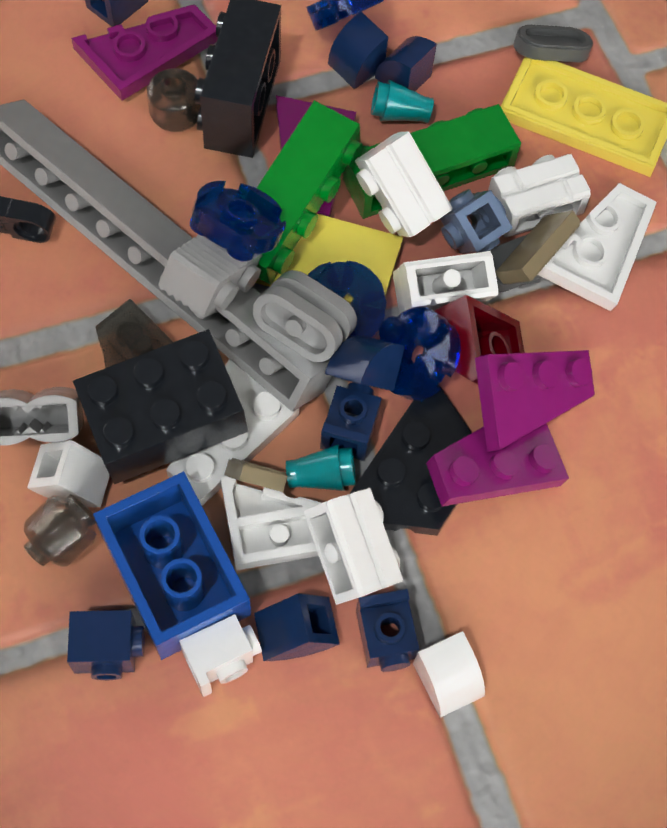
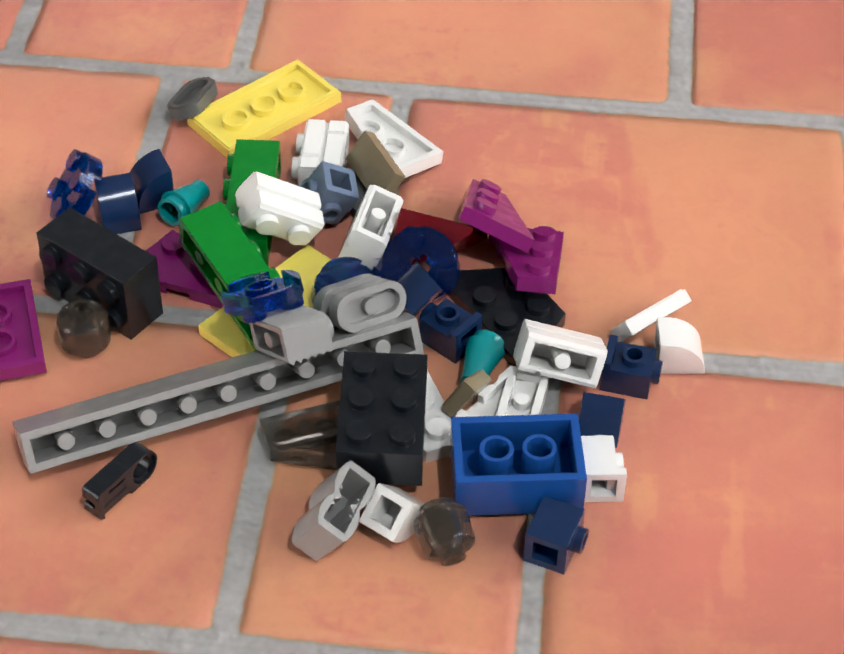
camera: 60 degrees left, 20 degrees down
none -> white tile [609,289,692,342]

